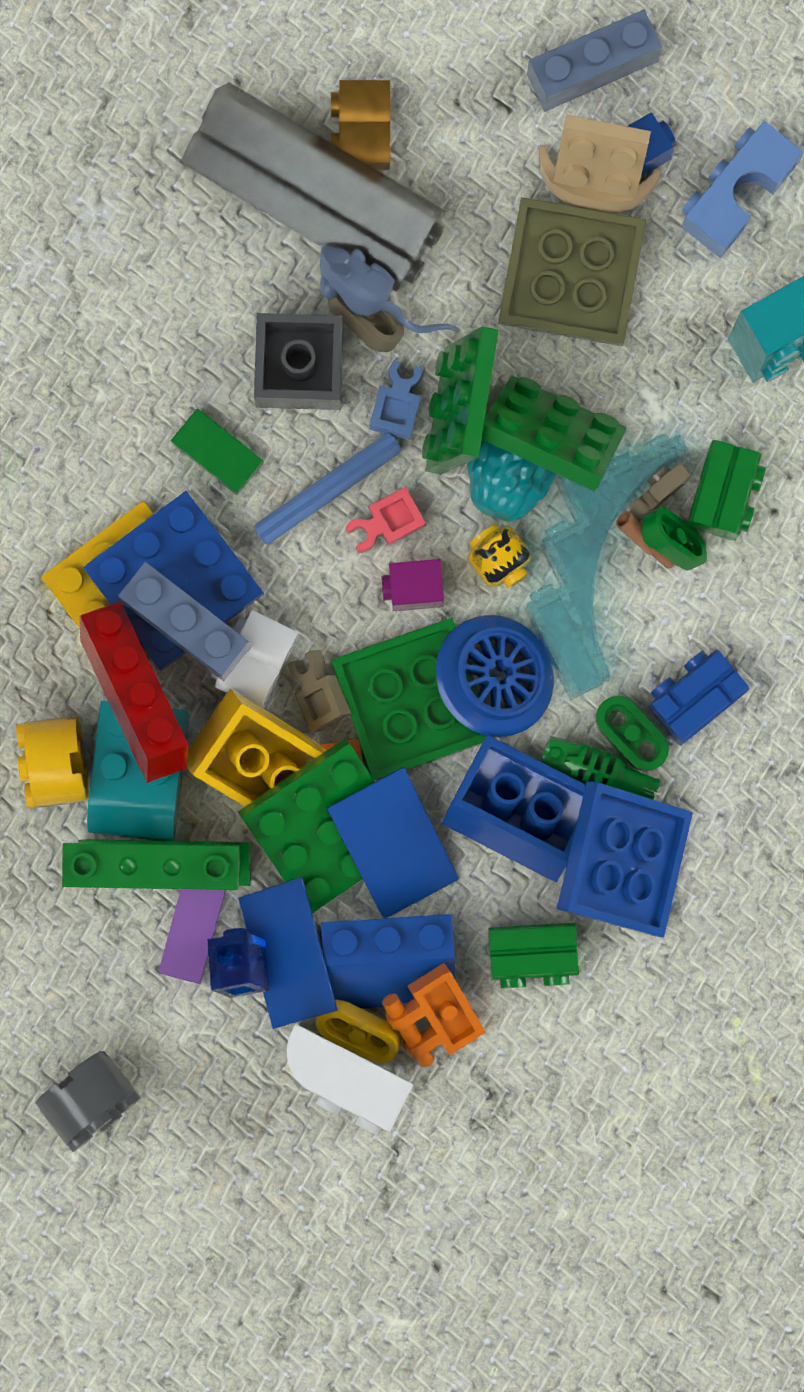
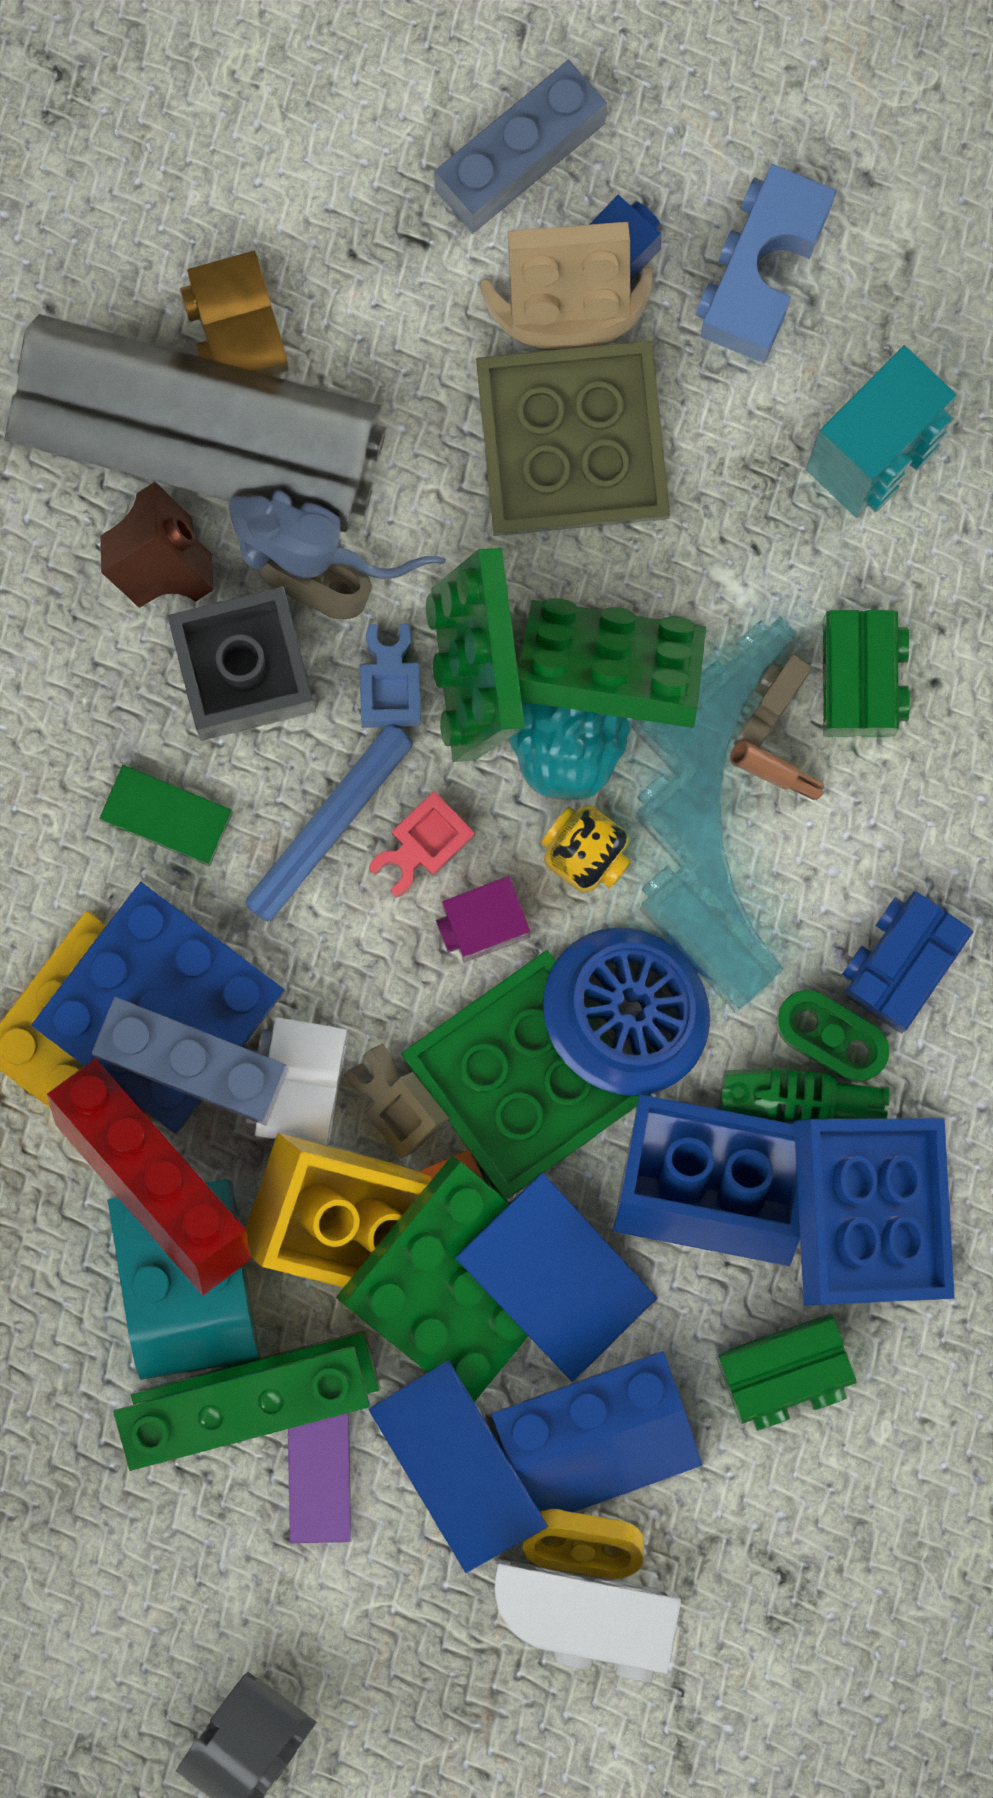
camera: 15 degrees left, 0 degrees up
yellow brick [16,717,89,808] -> none
clear blue brick [207,928,269,998] -> none
orange plate [382,963,486,1067] -> none
green plate [641,507,707,571] -> none
none -> copper brick [100,481,214,608]

